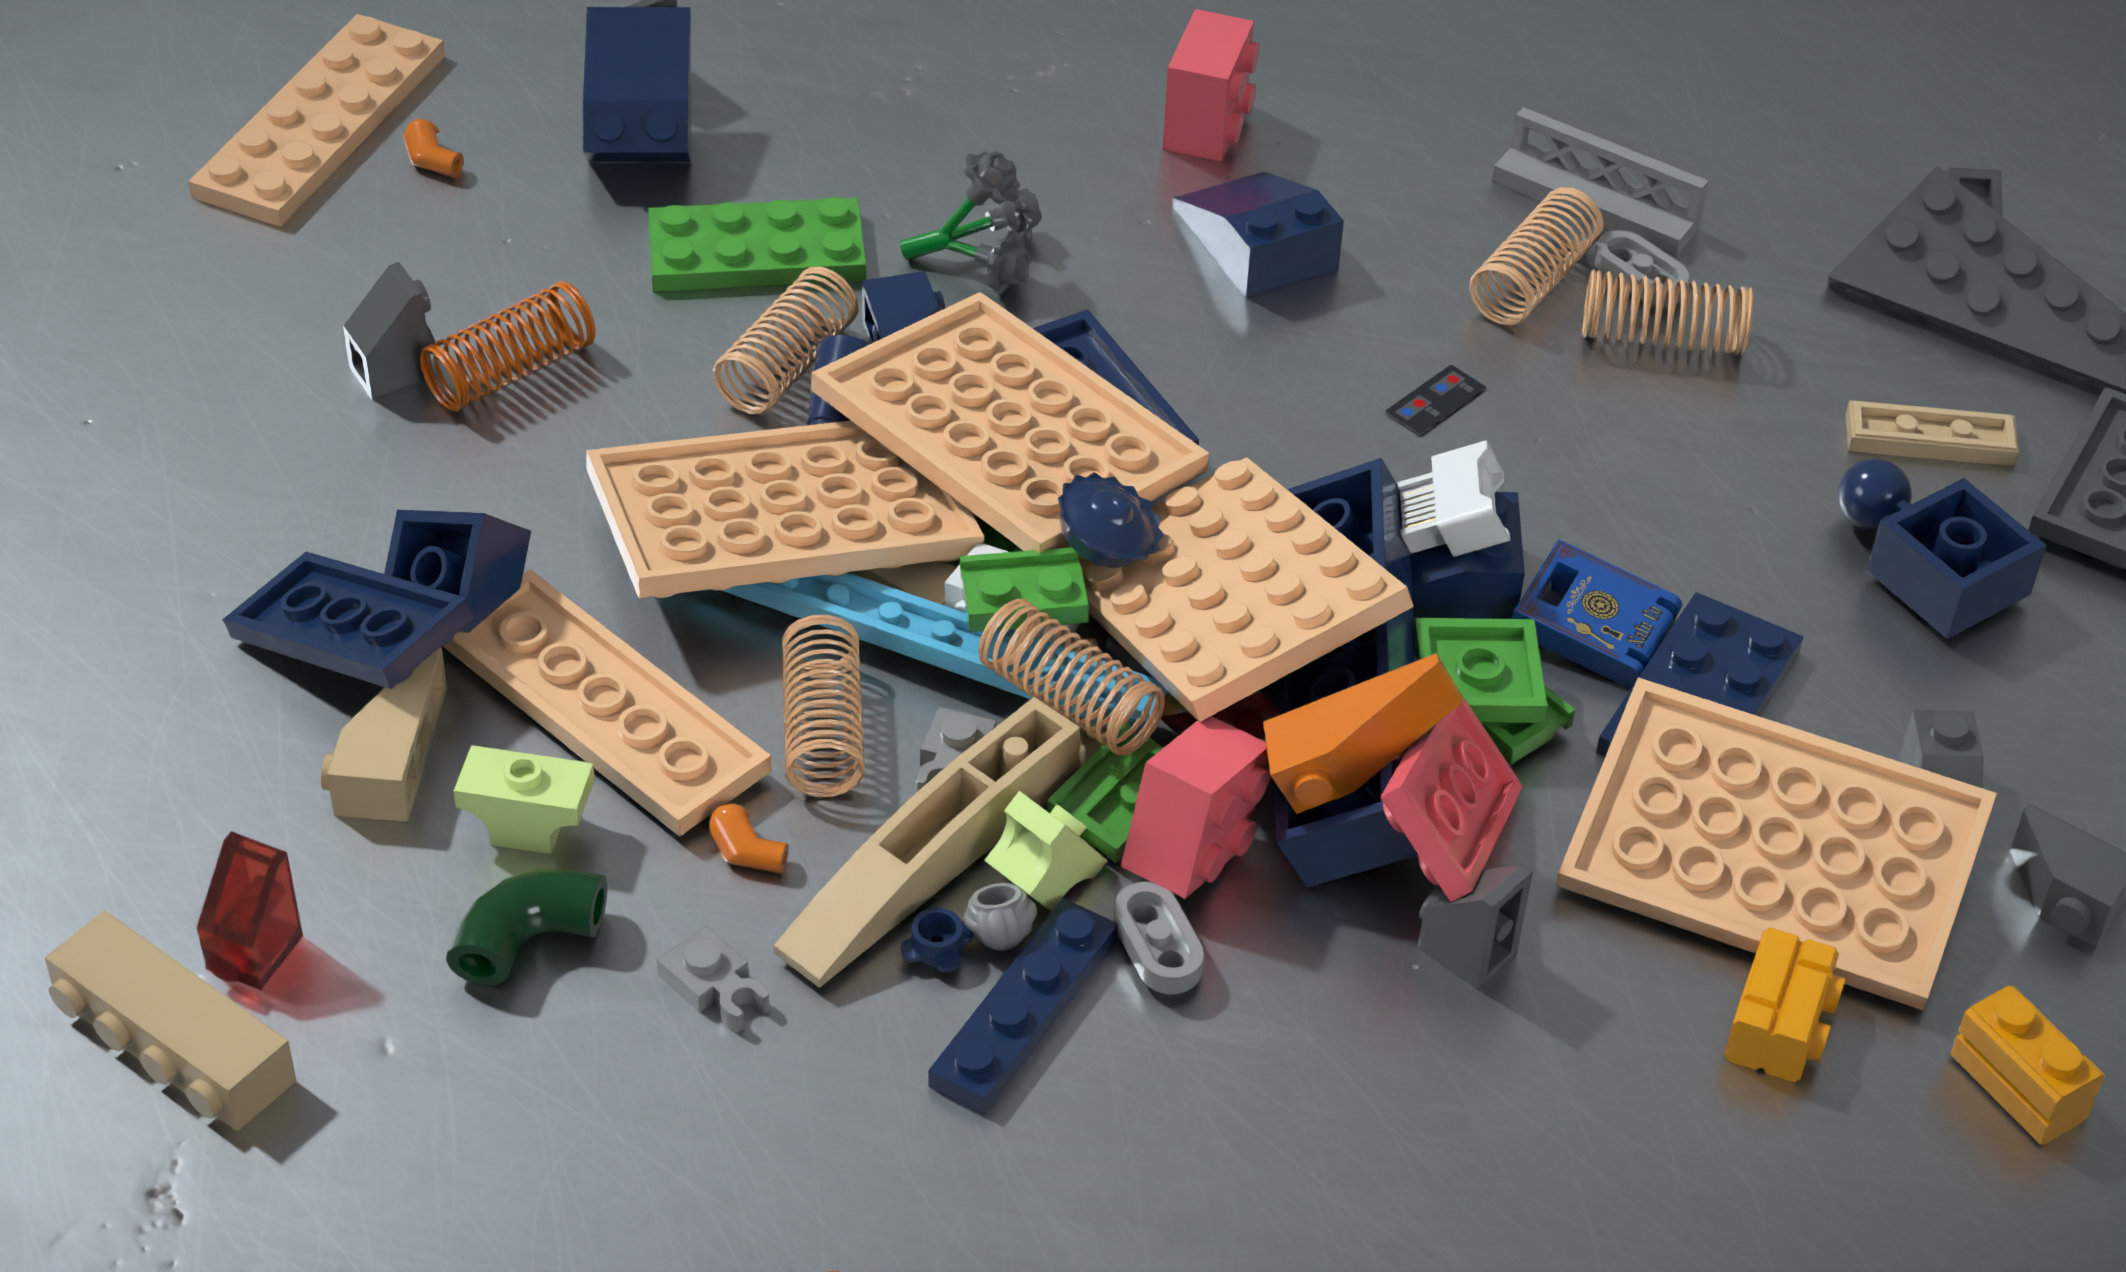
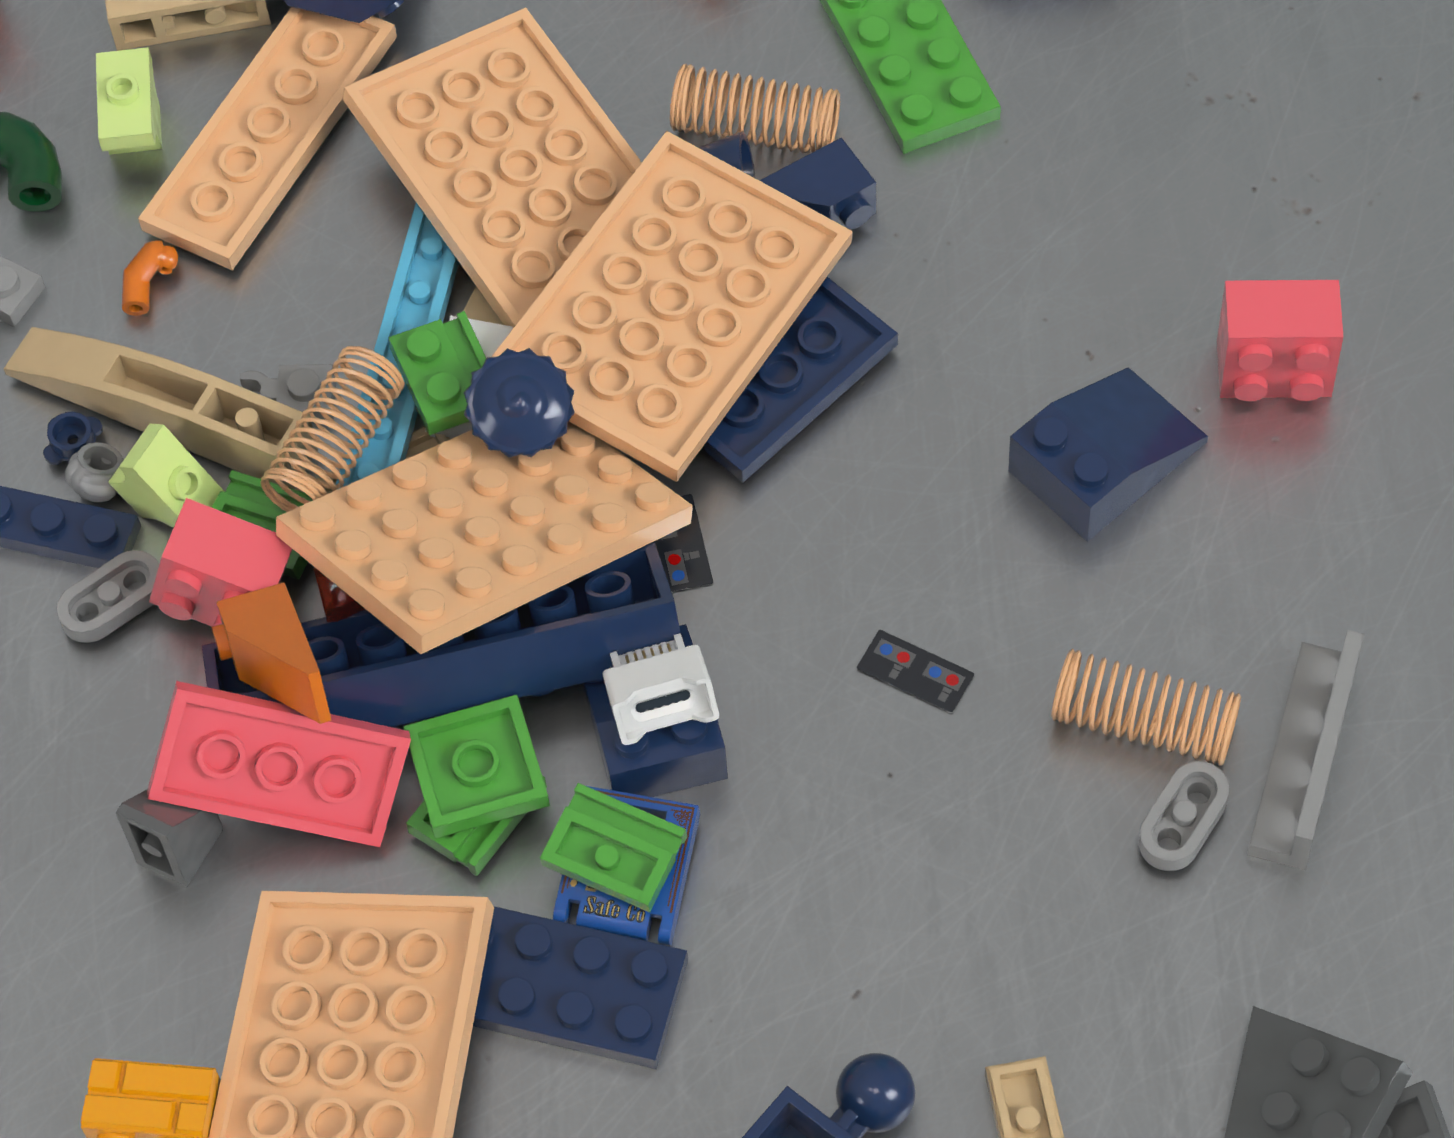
camera: 80 degrees right, 15 degrees up
light nougat piece [782,615,864,797] -> none
dark grey plant [900,151,1042,295] -> none
light nougat piece [1582,269,1754,356] -> none
none -> bright green plate [540,783,688,913]

